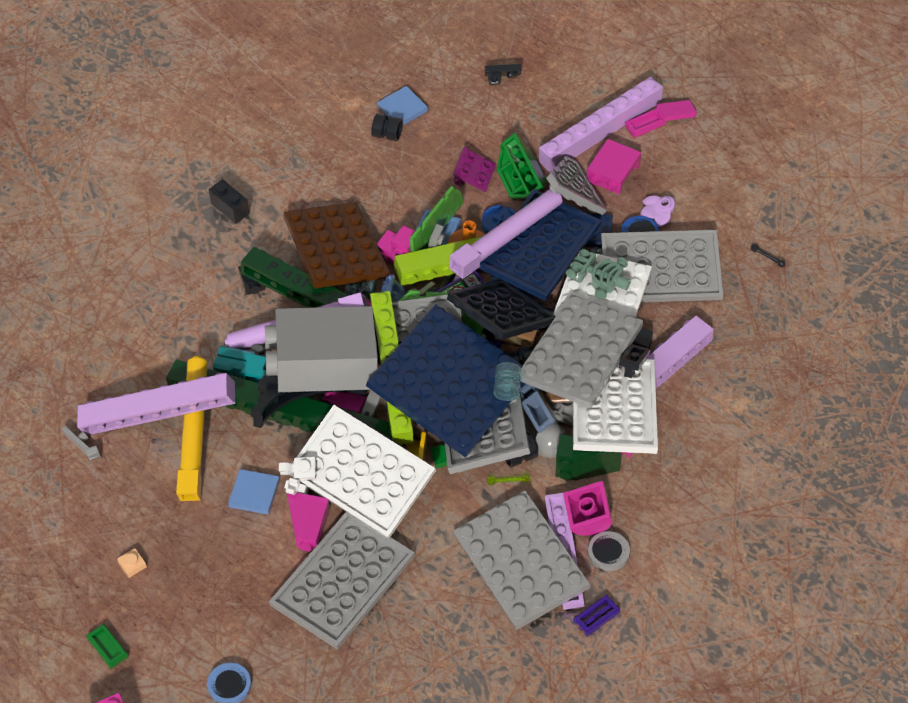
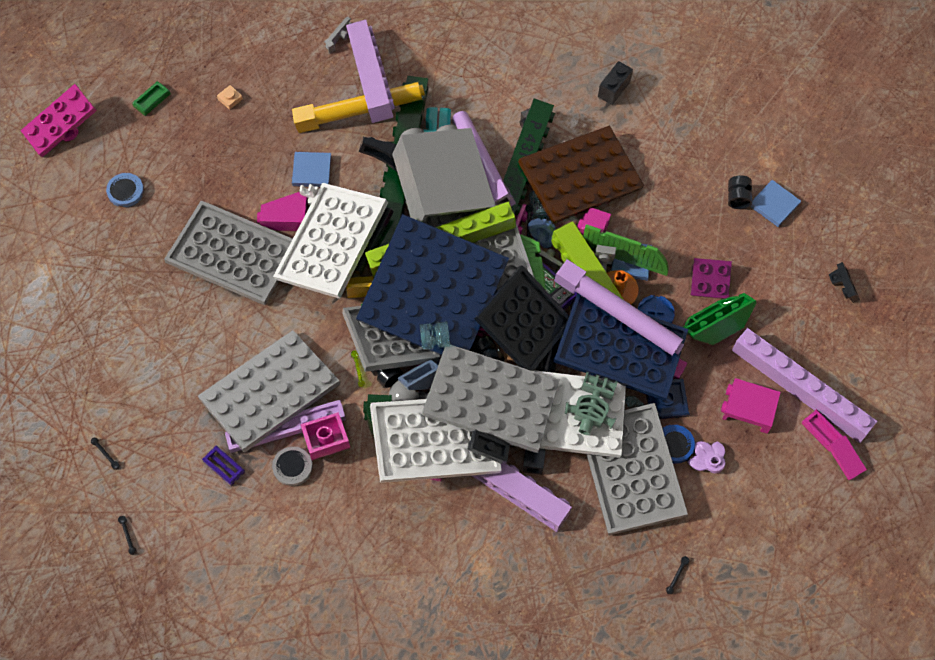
camera: 75 degrees right, 10 degrees up
white plate [279,457,316,480] -> none
light grey plate [547,156,607,215] -> none

